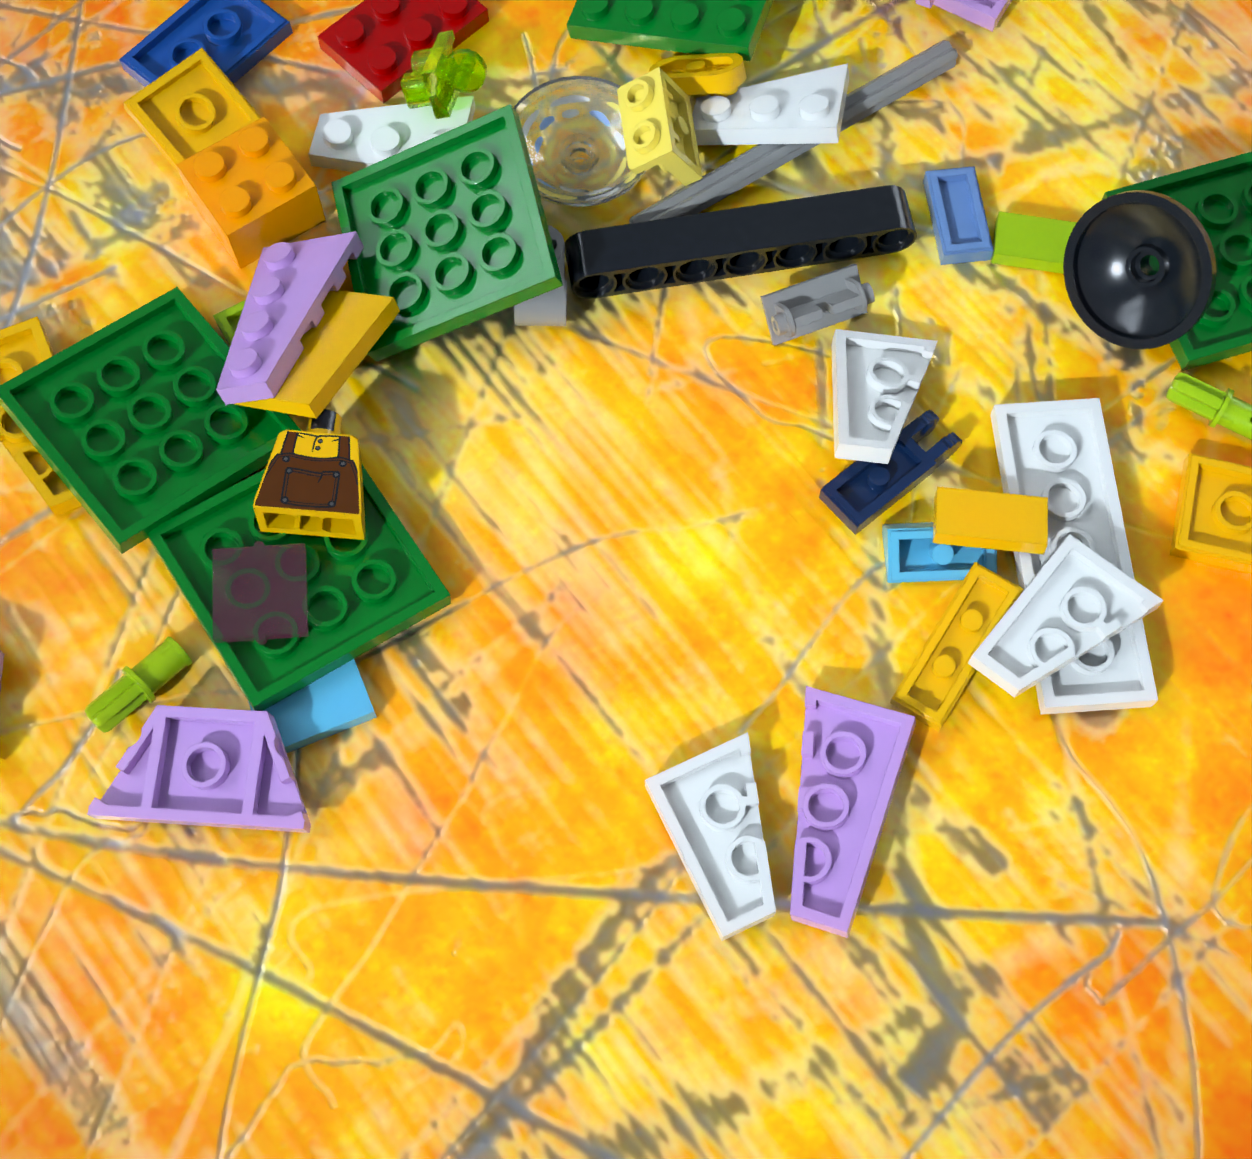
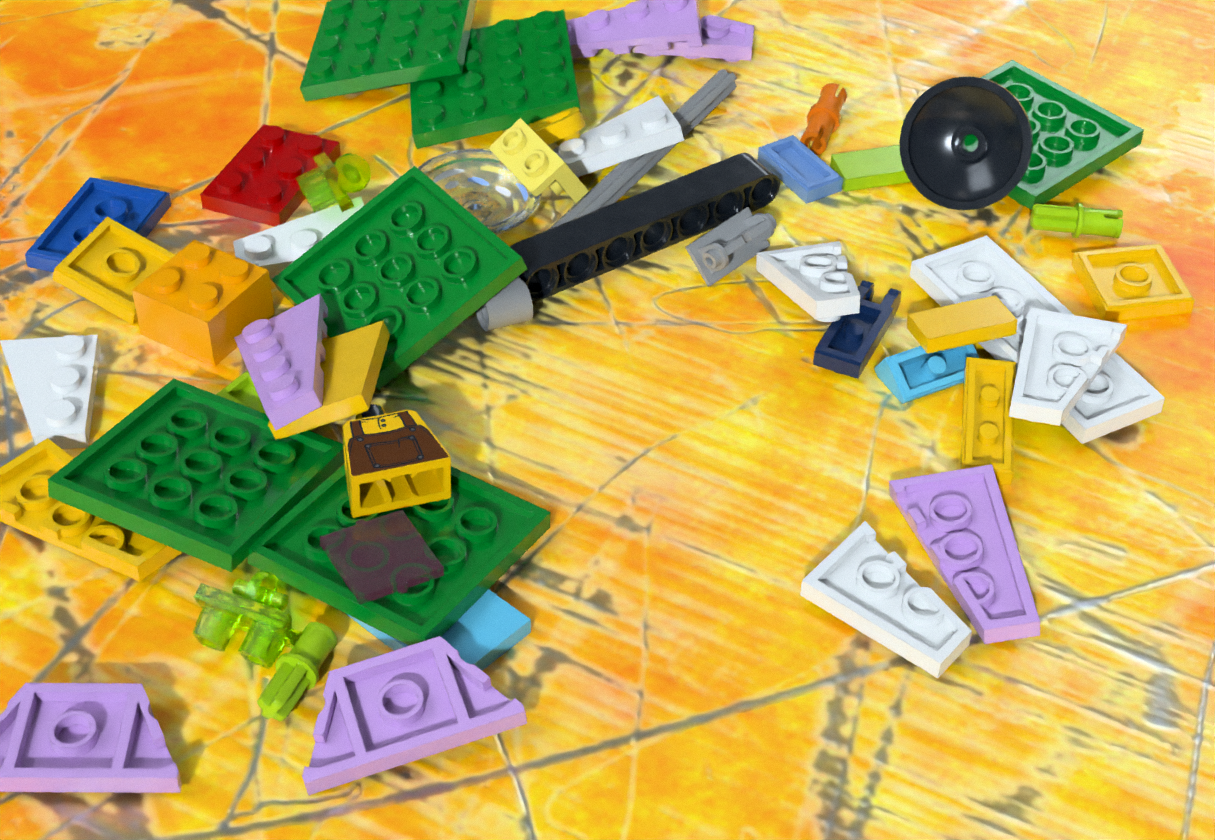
camera: 25 degrees left, 25 degrees down
none -> white wing [0,335,101,449]
none -> clear neon green hips [192,570,302,669]
none -> orange pin [800,83,847,155]

